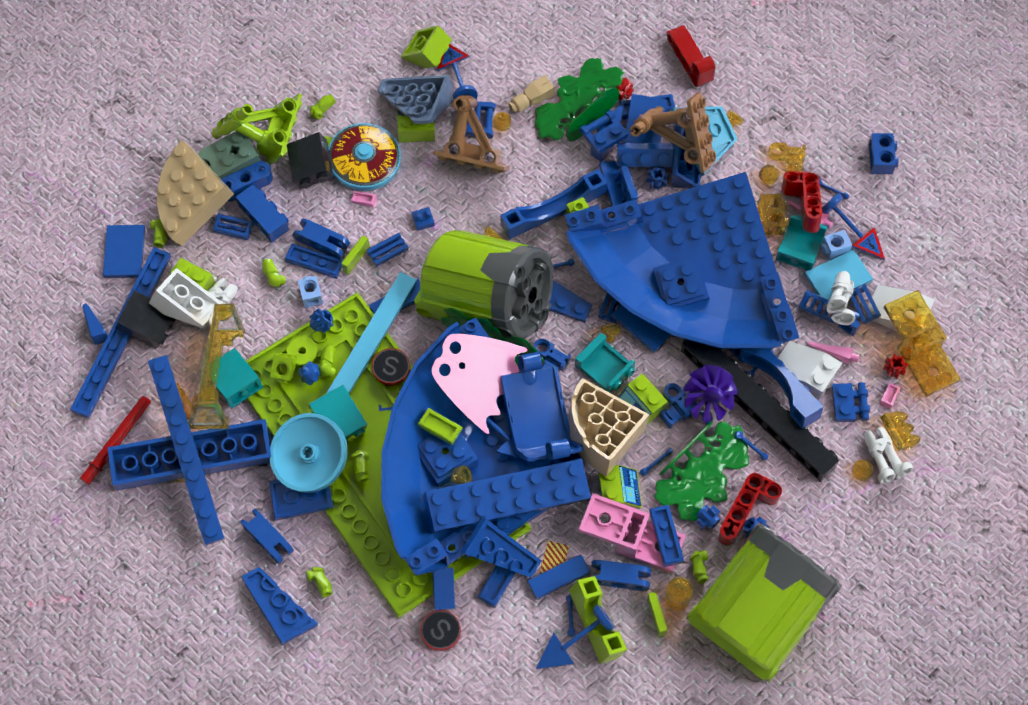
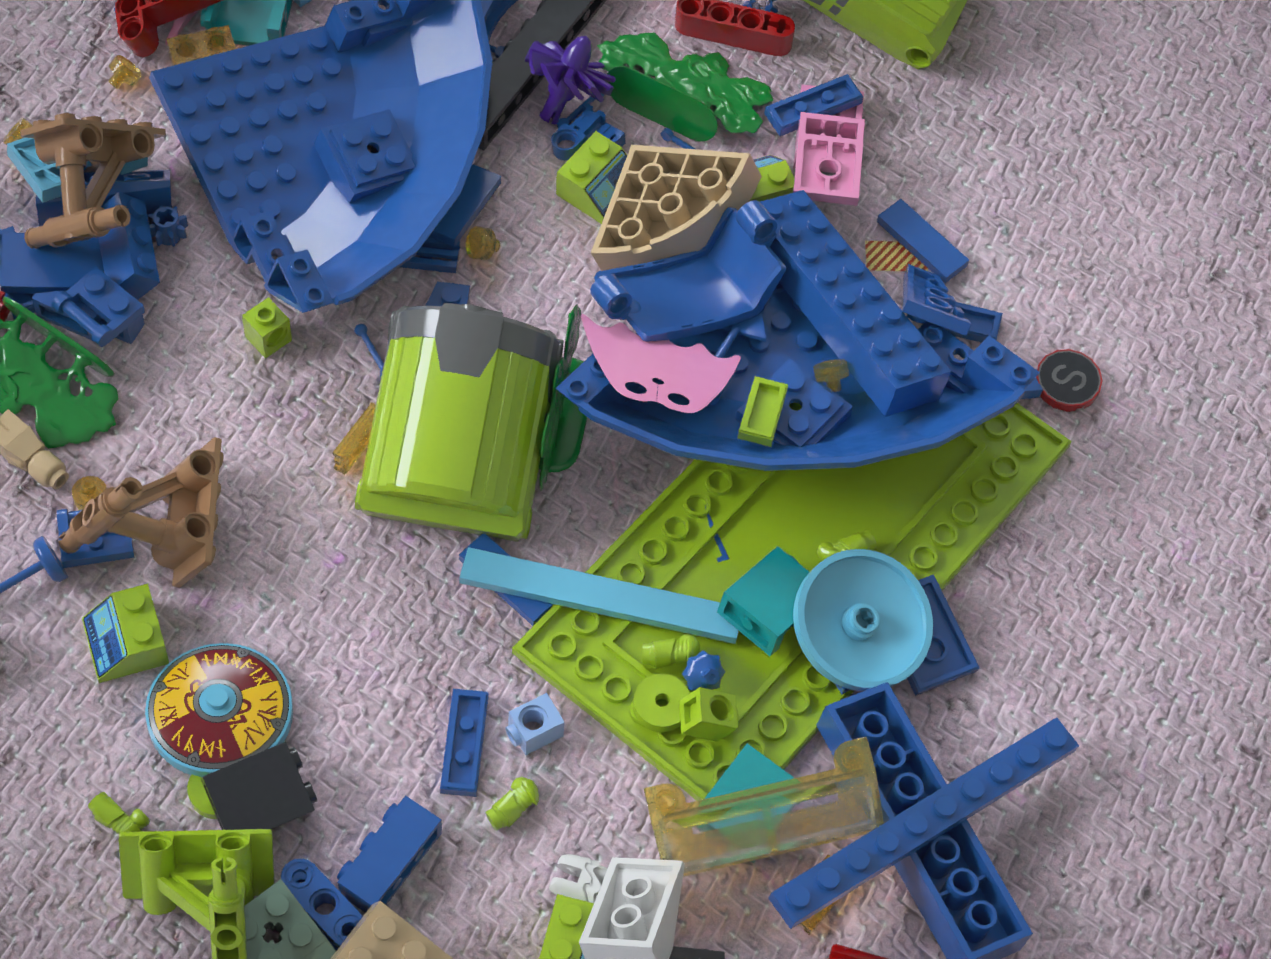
camera: 110 degrees left, 5 degrees down
blue tile [212,214,254,241] -> none
blue piece [239,508,294,564] -> none
blue wing [242,567,318,645] -> none
blue piece [292,218,350,259] -> none
lime arm [306,567,333,598] -> none
blue gear [309,308,333,333] -> none
lime tile [342,236,370,275] -> none
bright pink piece [351,191,377,208] -> none
blue tile [367,233,409,267] -> none
black tile [372,348,410,386] -> none
sand blue slope [378,75,454,124] -> none
blue tile [412,207,435,231] -> none
blue arch [500,169,608,240] -> none
blue piece [533,339,571,371] -> none
blue piece [536,604,615,669] -> none
blue hinge [566,594,576,637] -> none
lime arch [569,576,627,664] -> none
teal panel [575,333,635,393] -> none
blue piece [590,560,652,591] -> none
blue bracket [599,161,638,215] -> none
lime tile [647,592,667,638] -> none
clear yellow wheel [664,577,693,611] -> none
lime arm [689,550,709,584] -> none
blue gear [696,505,721,530] -> none
blue hinge [735,431,768,460] -> none
clear yellow piece [768,142,806,173] -> none

